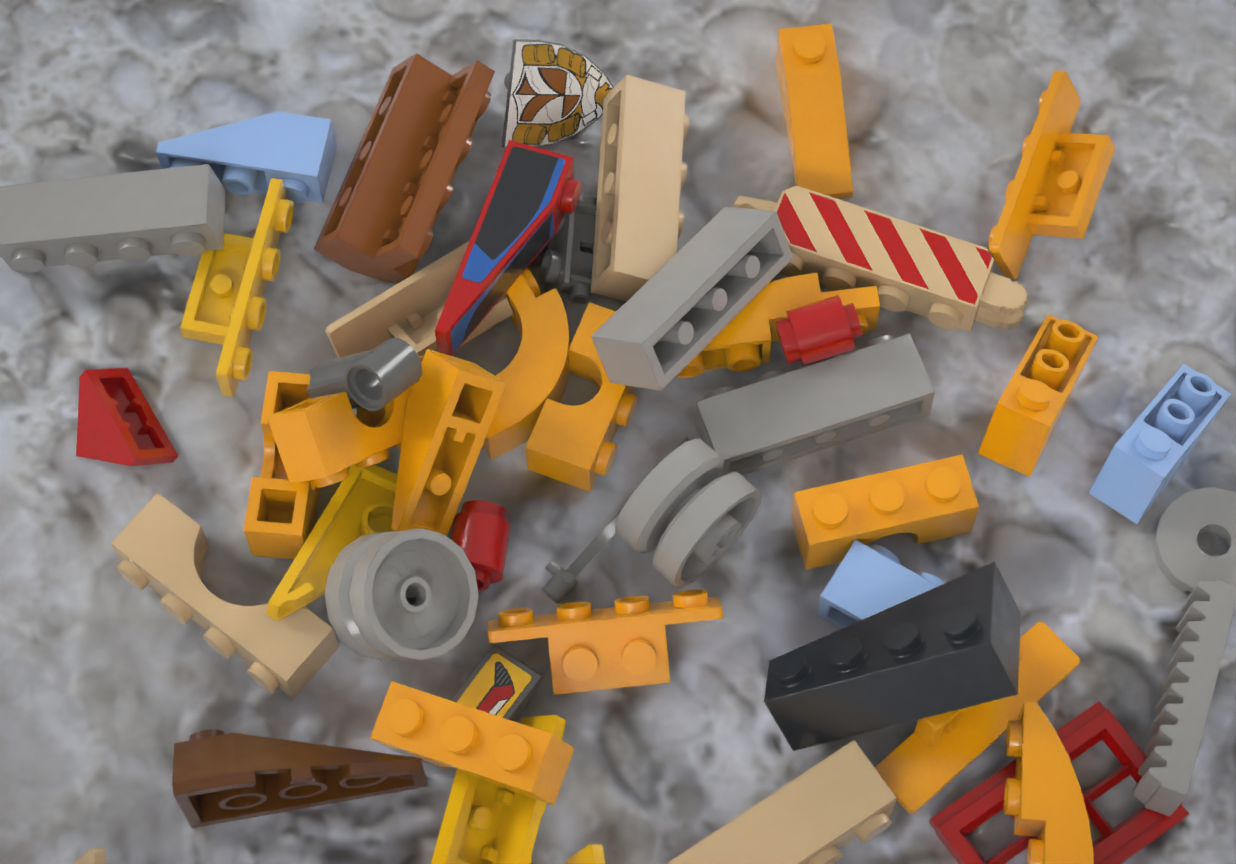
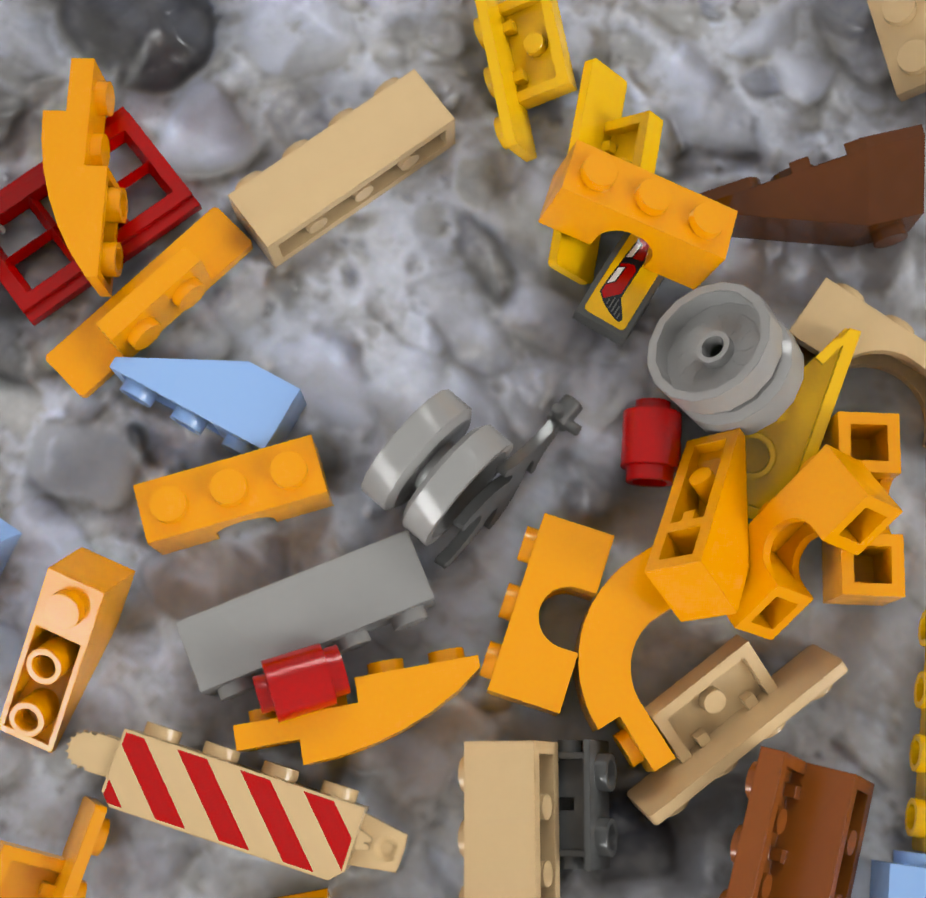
camera: 175 degrees right, 10 degrees up
dark grey piece [307,338,422,411] -> none
slope [435,140,581,356] -> none
light orange bracket [487,589,723,695] -> none
light grey brick [591,206,793,391] -> none
black wedge [764,562,1021,751] -> none

